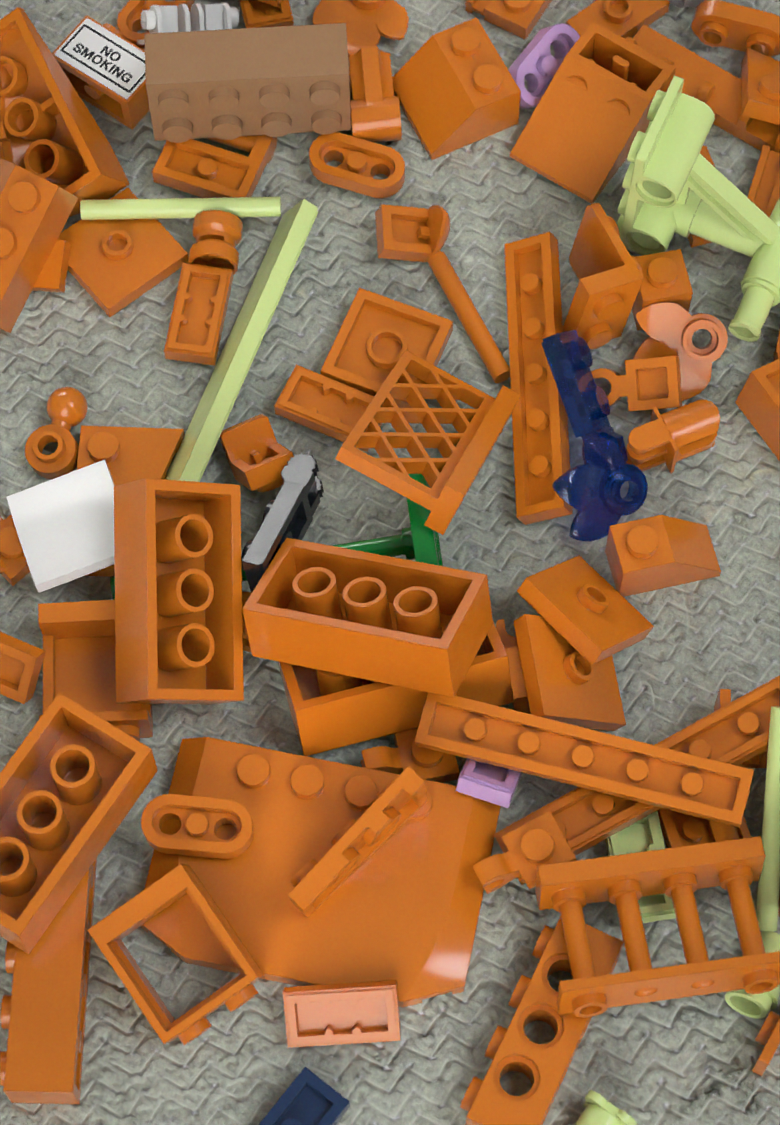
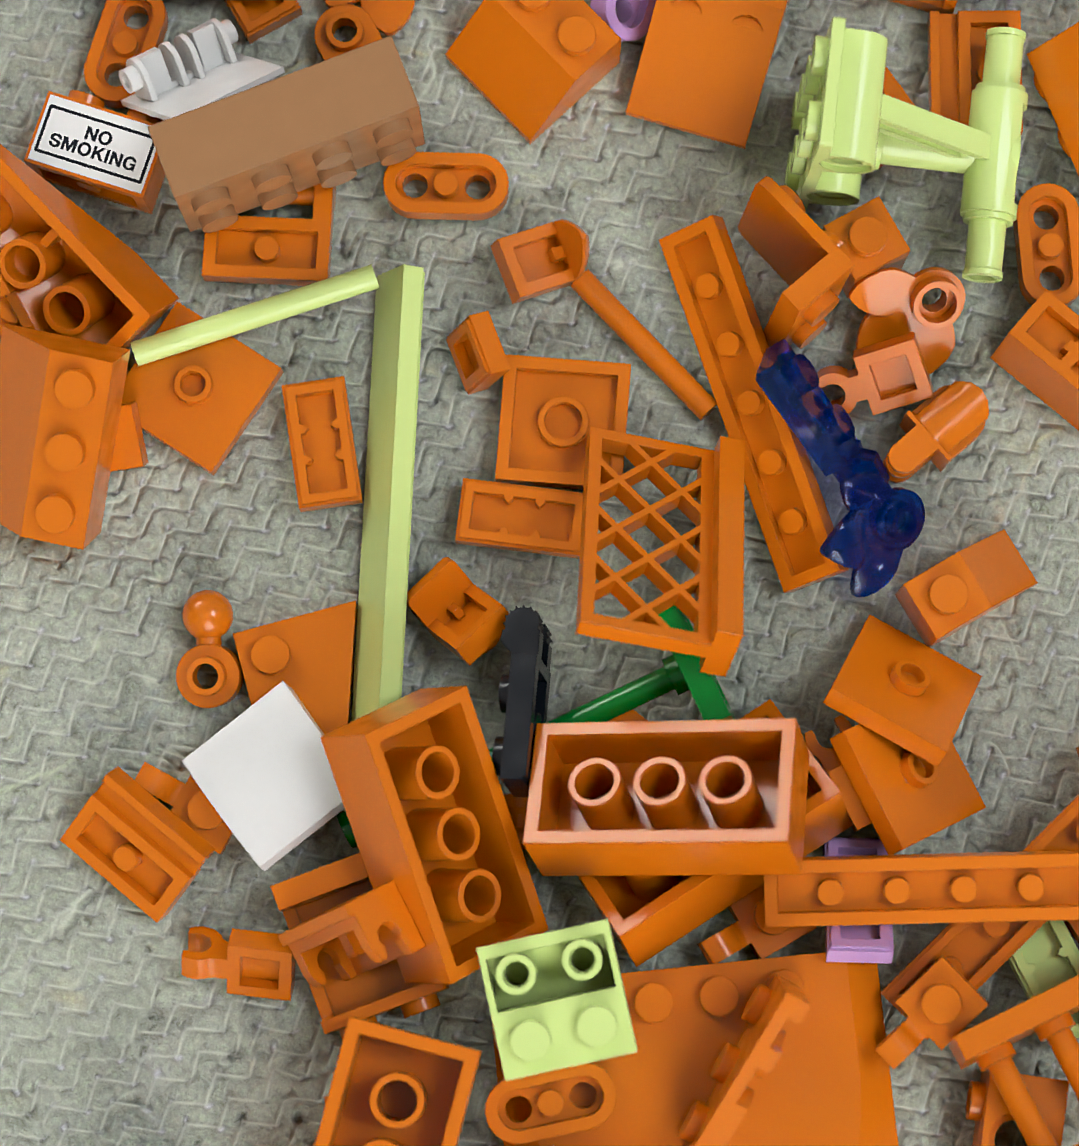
camera: 15 degrees left, 15 degrees up
orange wheel [188,210,243,275] -> none
orange piece [349,46,402,142] -> none
none -> orange hinge [277,880,426,988]
none -> orange tile [446,311,511,395]
none -> yellowish green slope [476,919,638,1081]

